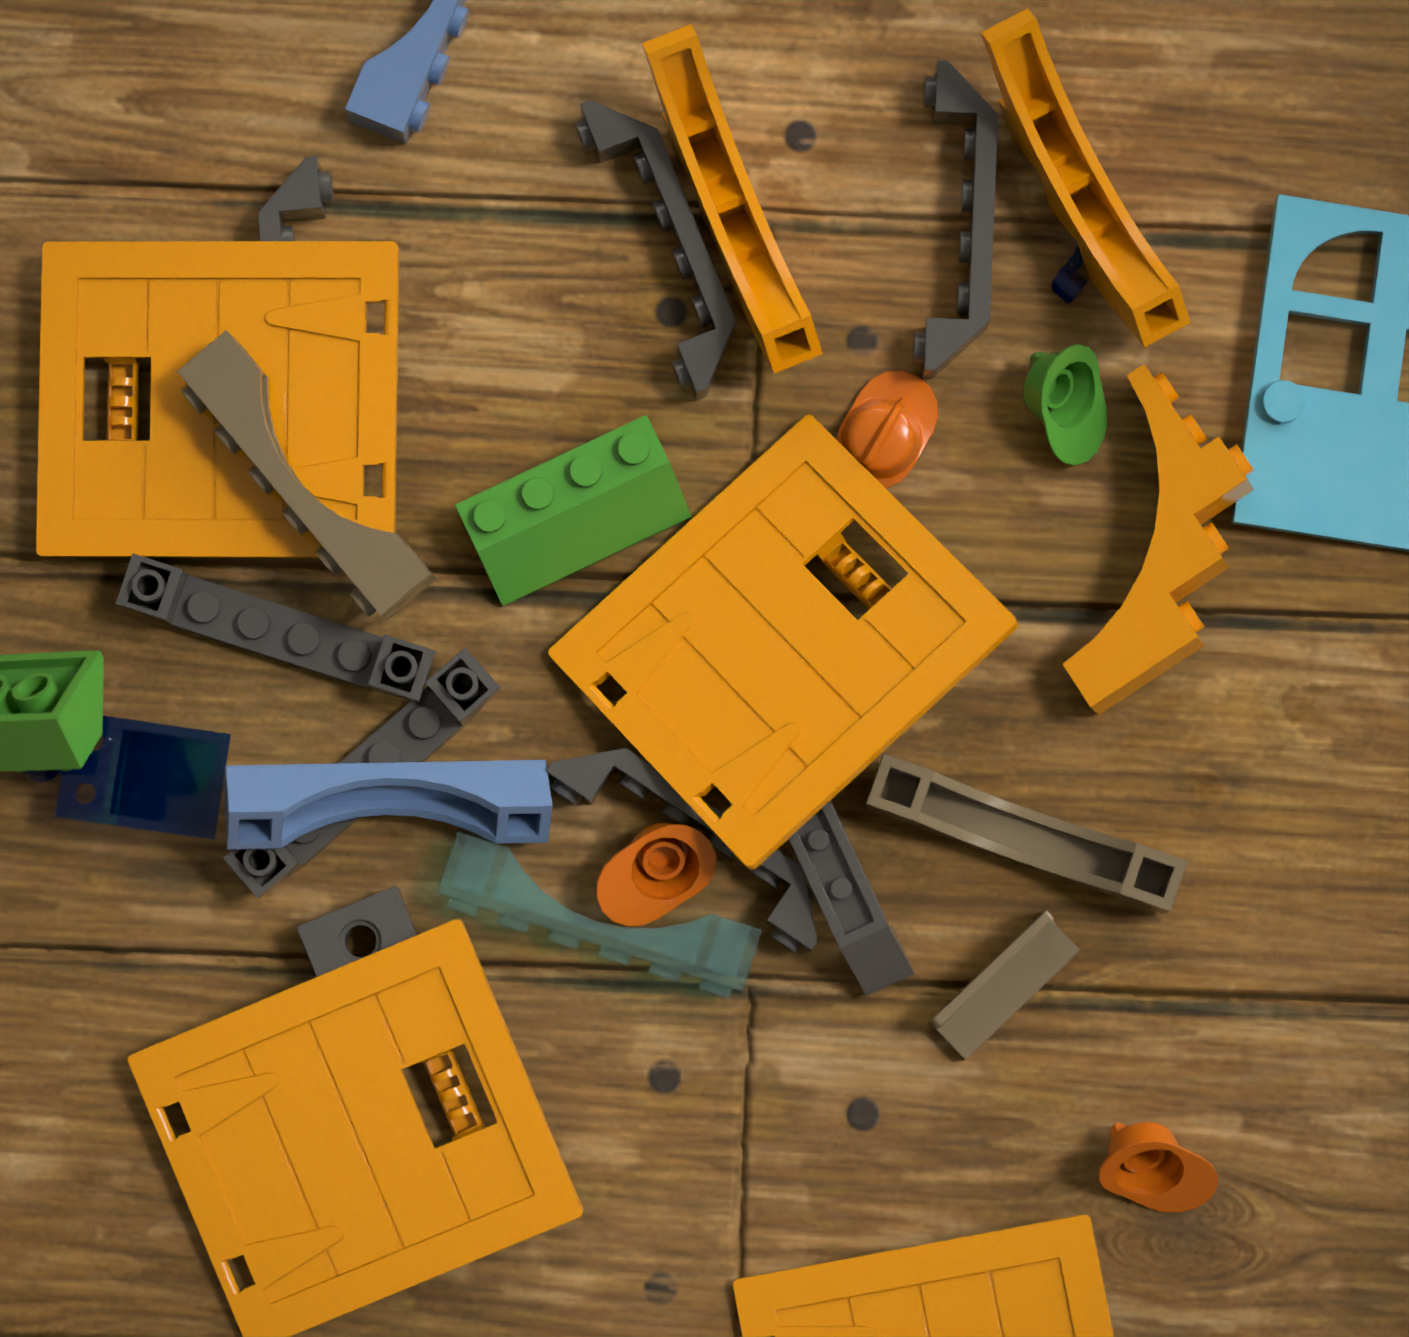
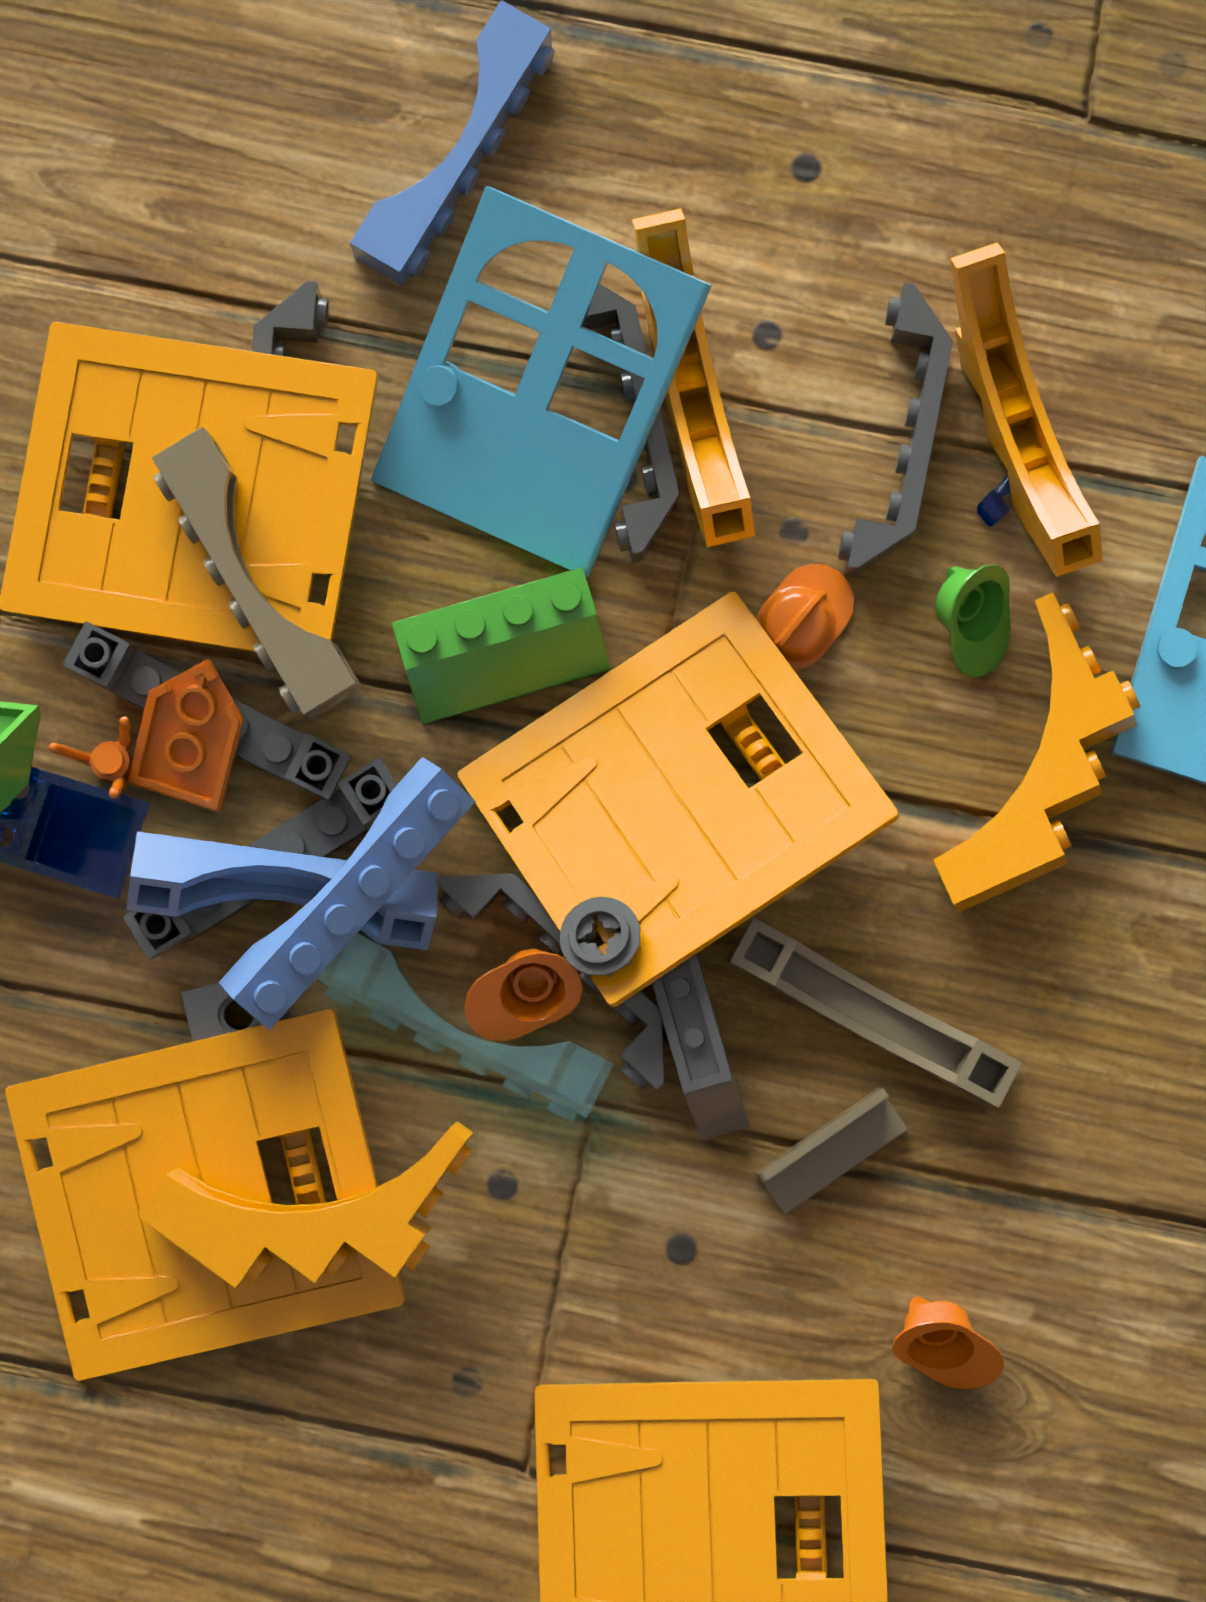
camera: 10 degrees right, 0 degrees up
none -> orange plant [49,716,133,799]
none -> orange tile [127,658,244,813]
none -> light orange arch [136,1121,473,1289]
none -> medium blue arch [218,757,476,1031]
none -> medium azure door [370,186,712,577]
none -> dark grey gear [560,897,641,977]

